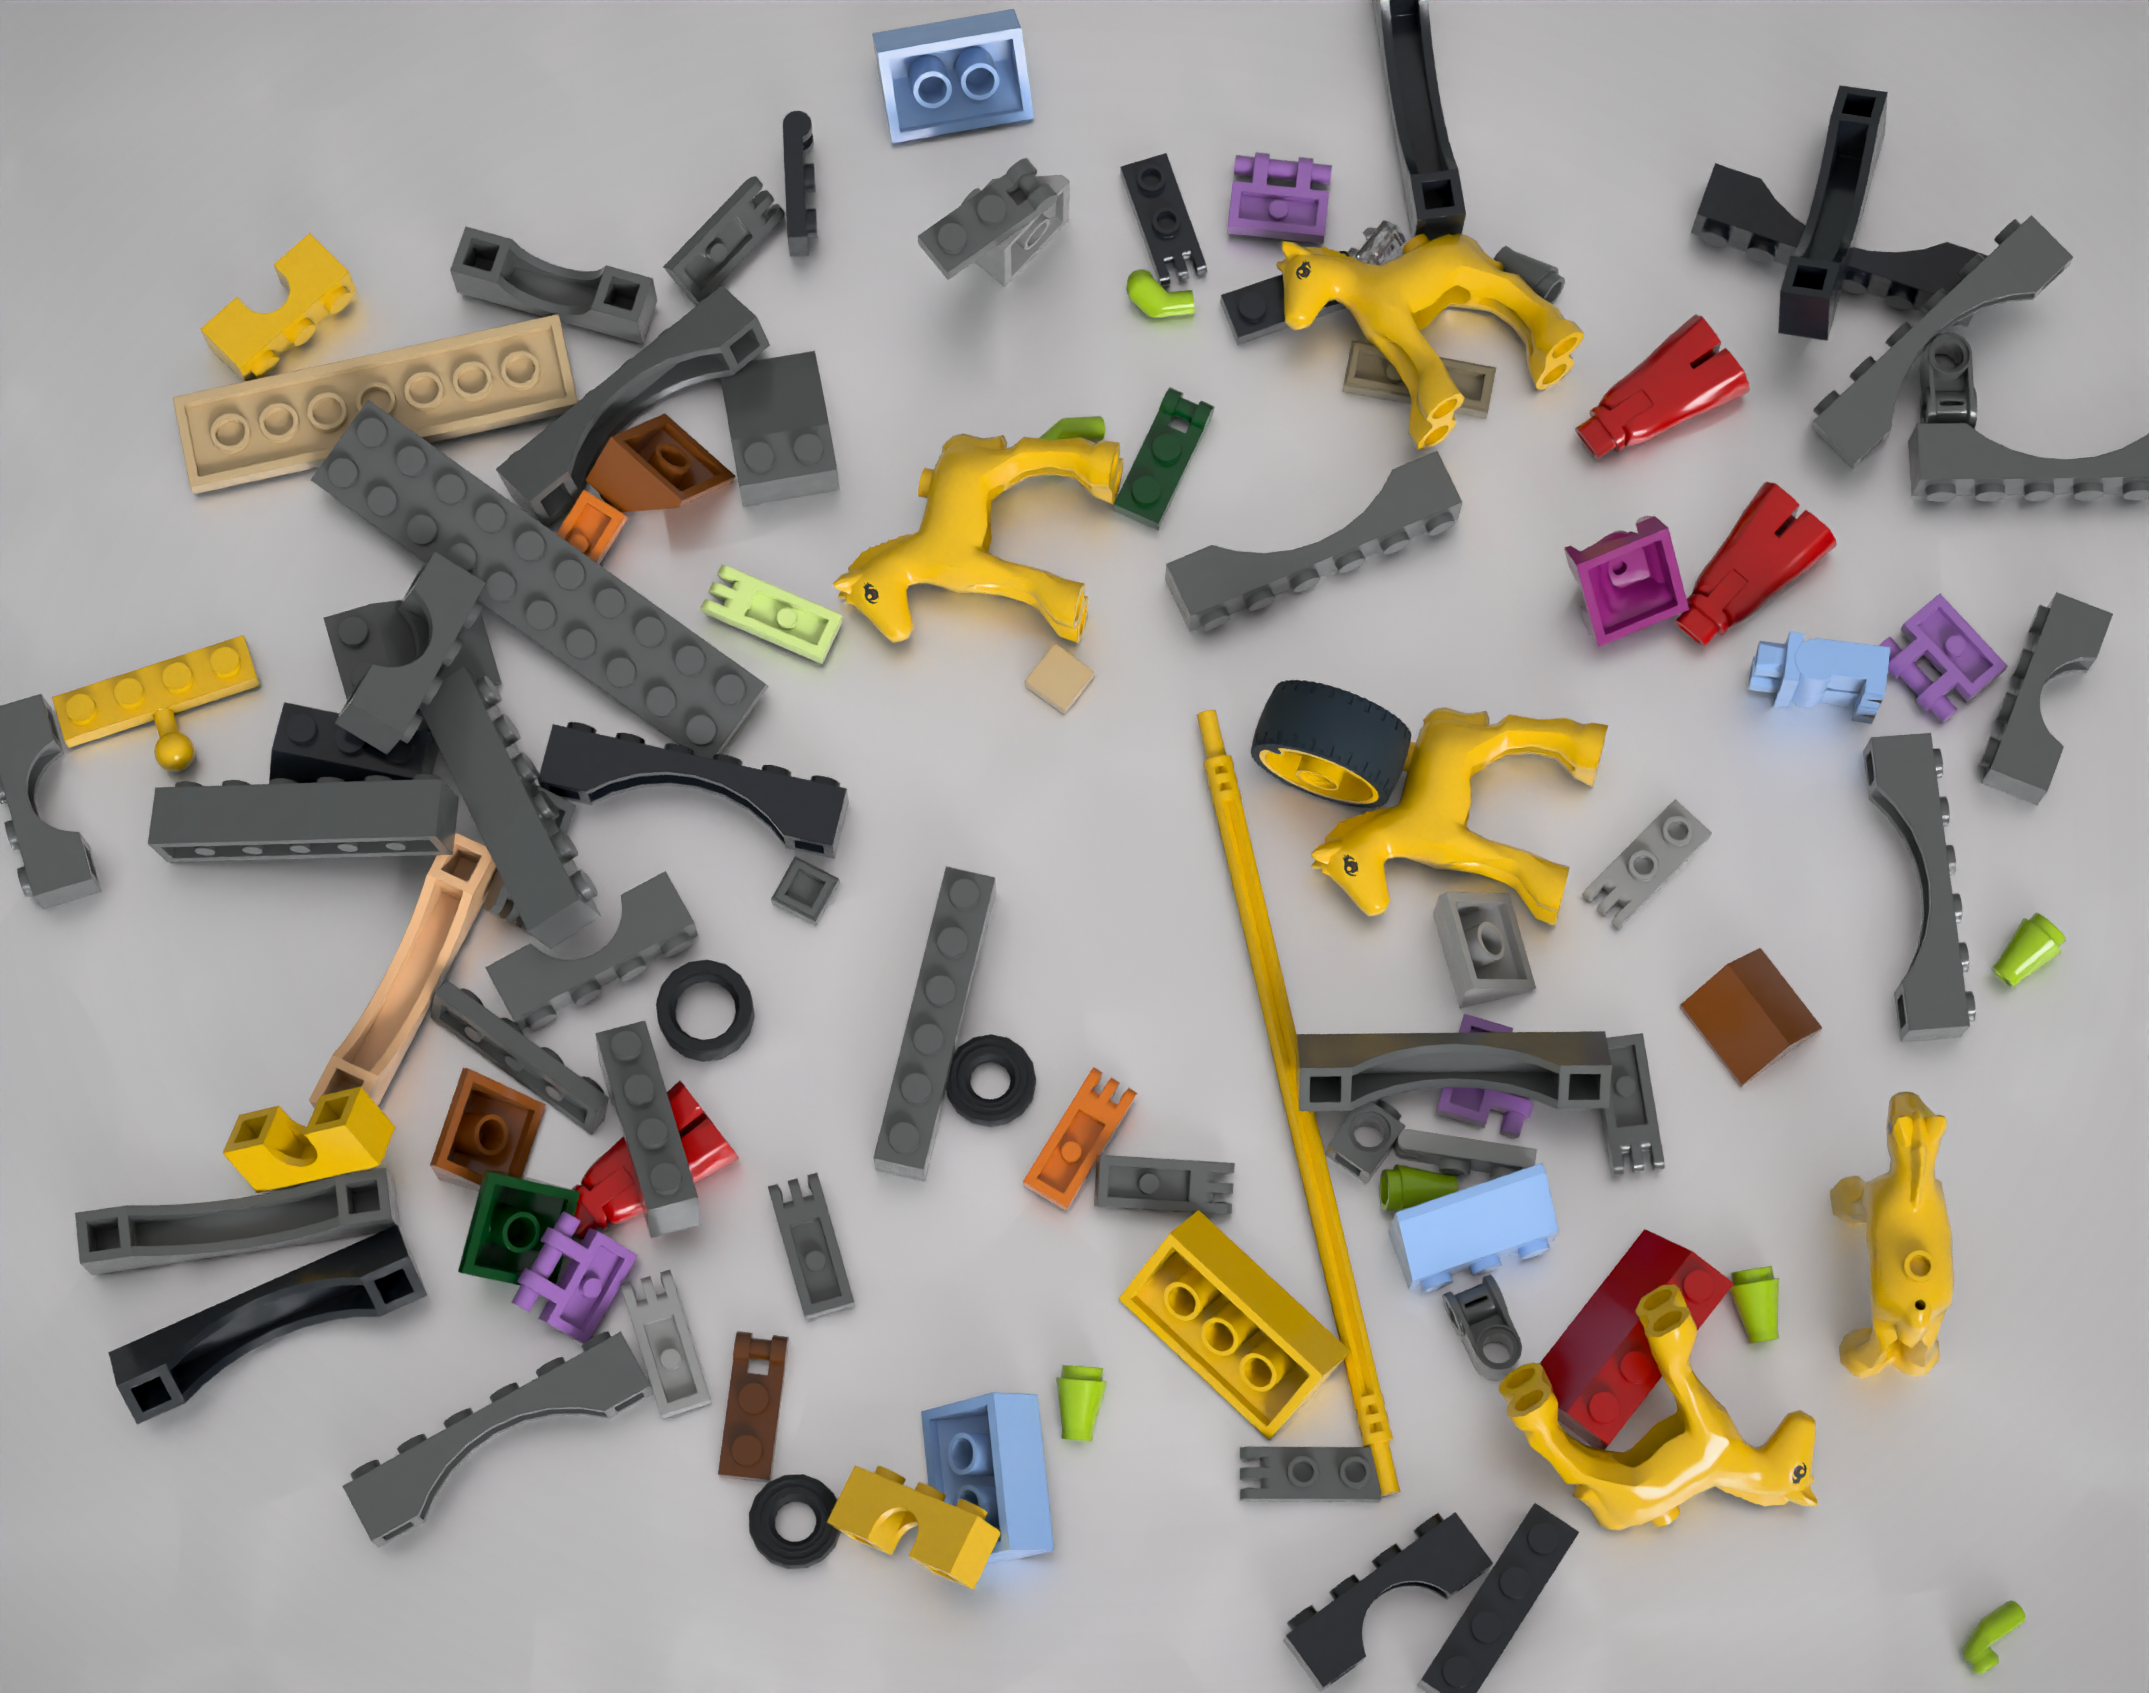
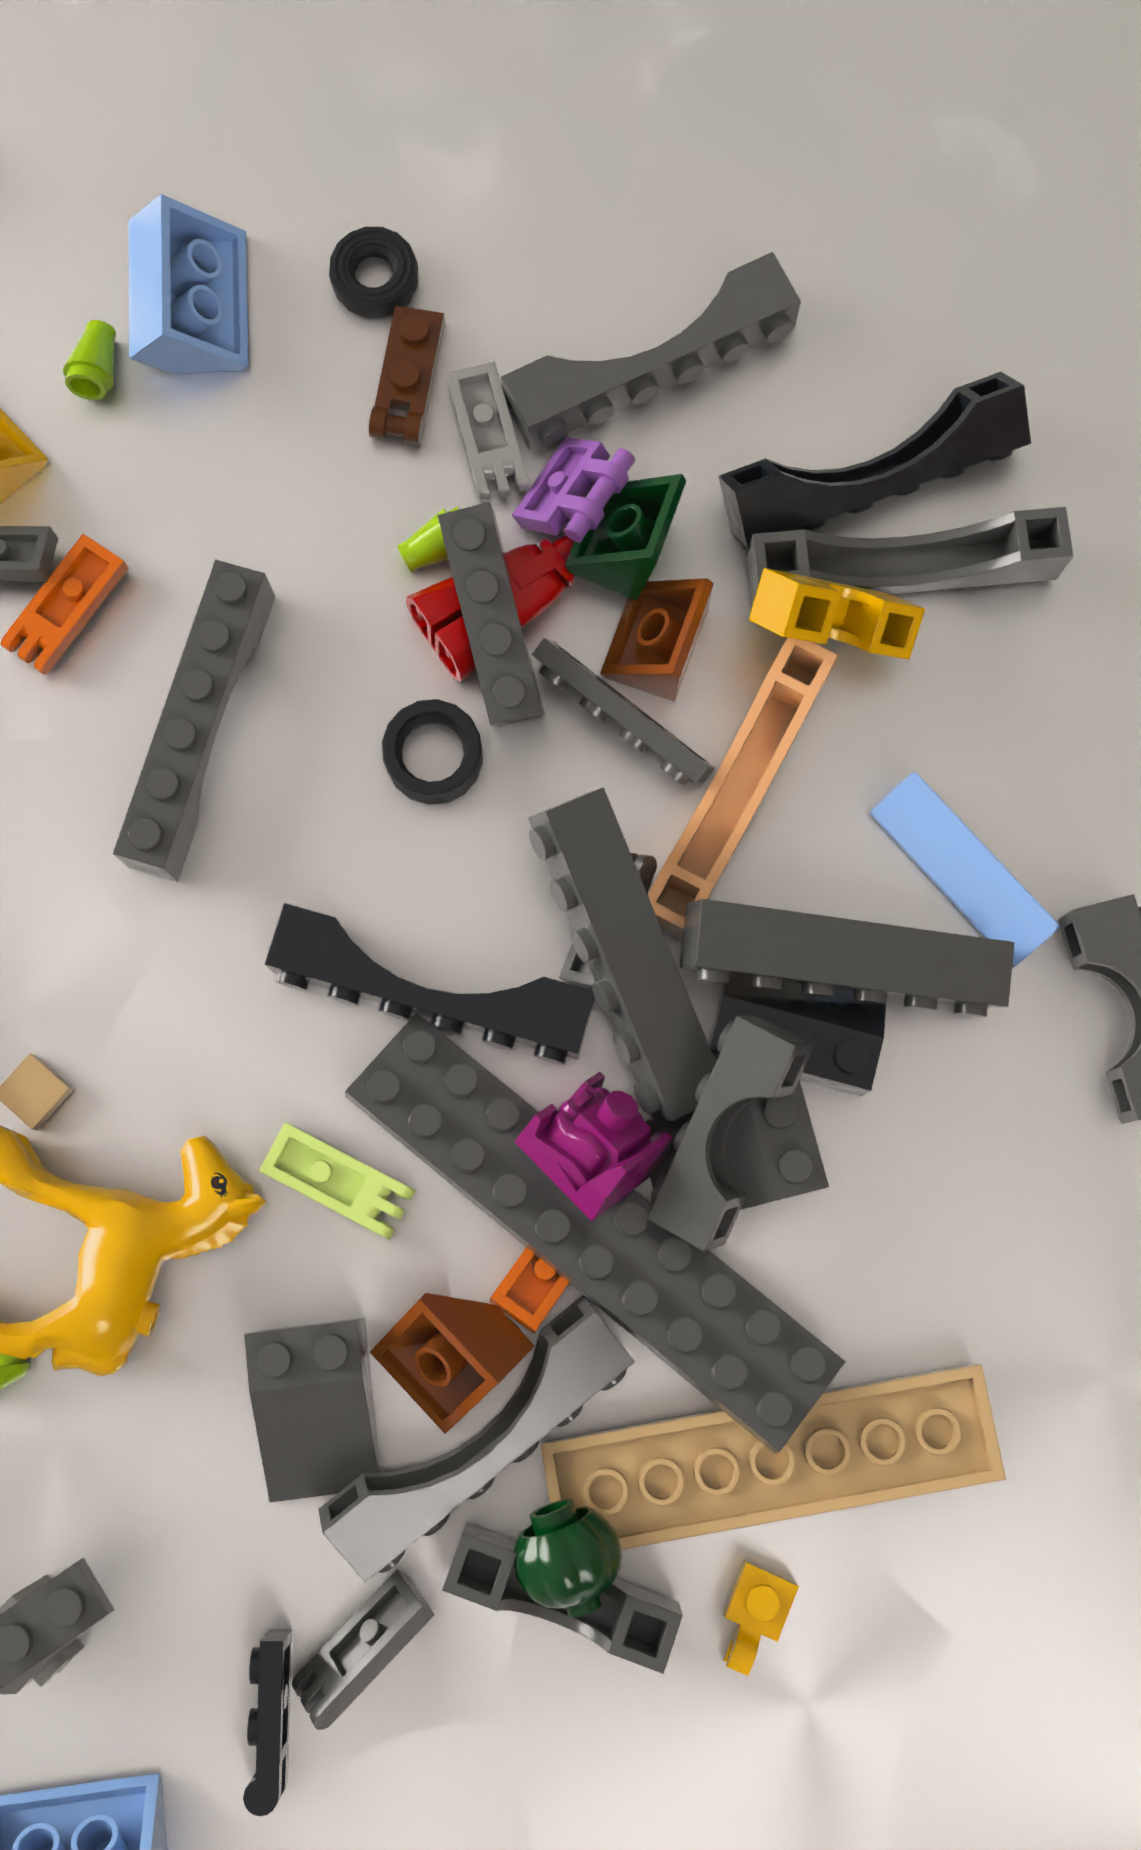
camera: 175 degrees left, 5 degrees up
yellow plate [52,635,261,772] -> none
yellow arch [200,233,356,382] -> none
dark grey arch [485,871,698,1030] -> none
dark grey hinge [768,1172,855,1320] -> none
dark grey tile [771,856,840,926] -> none
yellow arch [827,1466,1001,1590] -> none
black tyre [946,1034,1036,1127] -> none
none -> lime cone [397,506,459,573]
none -> dark green plant [513,1499,622,1618]
none -> magenta brick [514,1072,672,1221]
none -> yellow plate [723,1560,799,1676]
none -> light blue slope [869,772,1060,968]

